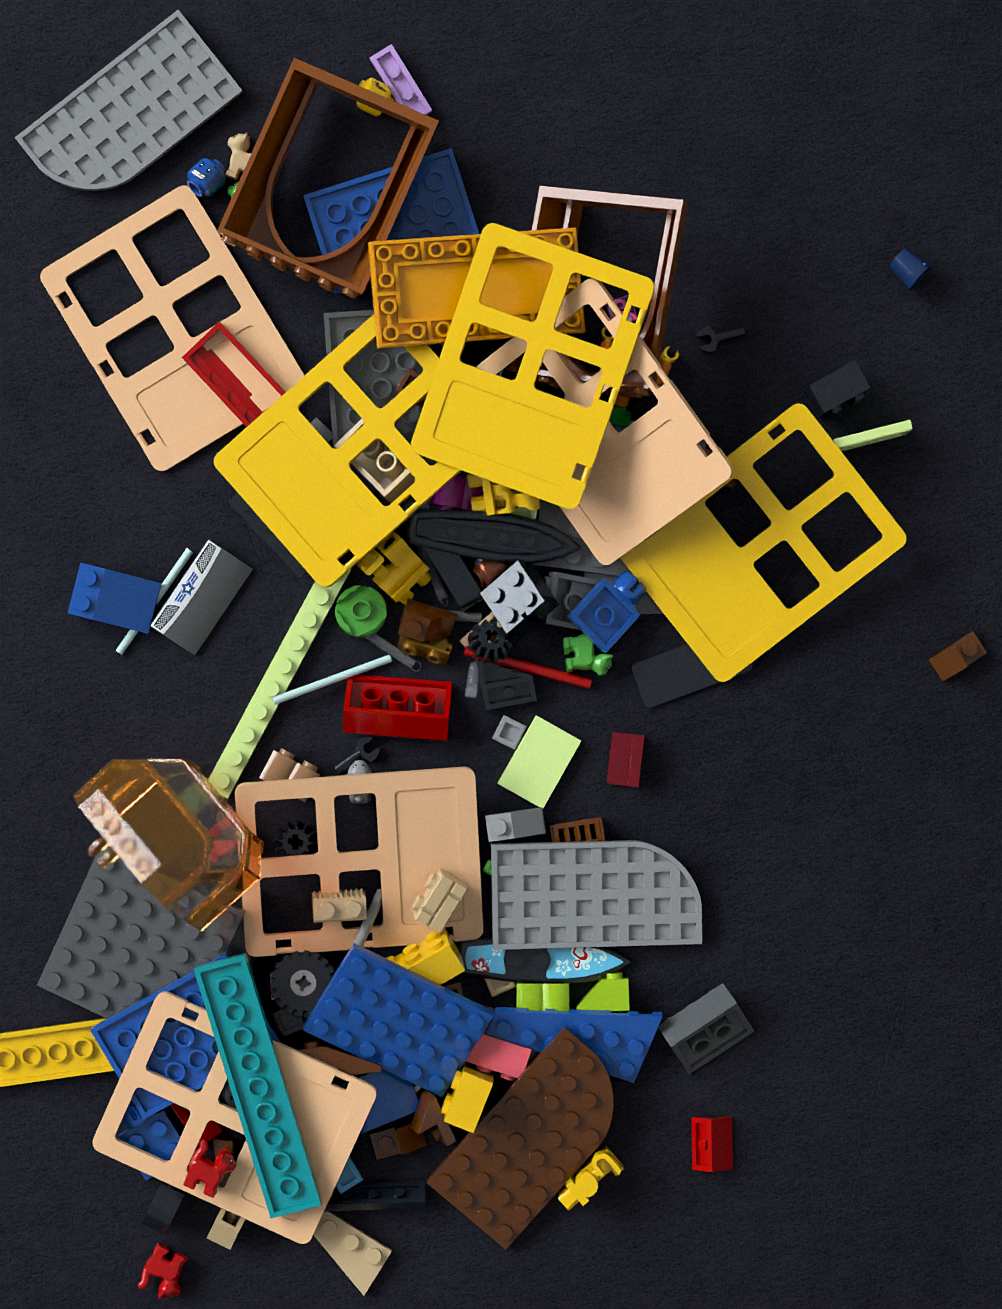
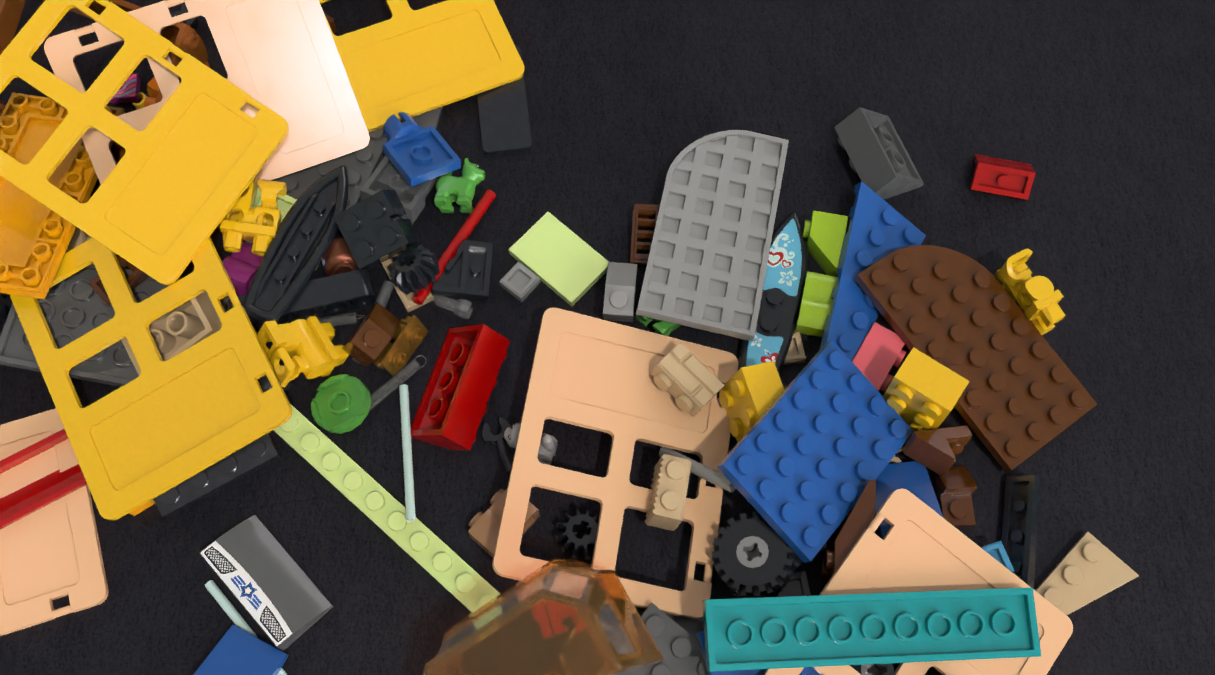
camera: 75 degrees left, 20 degrees down
dark red panel [607,732,644,787] -> none

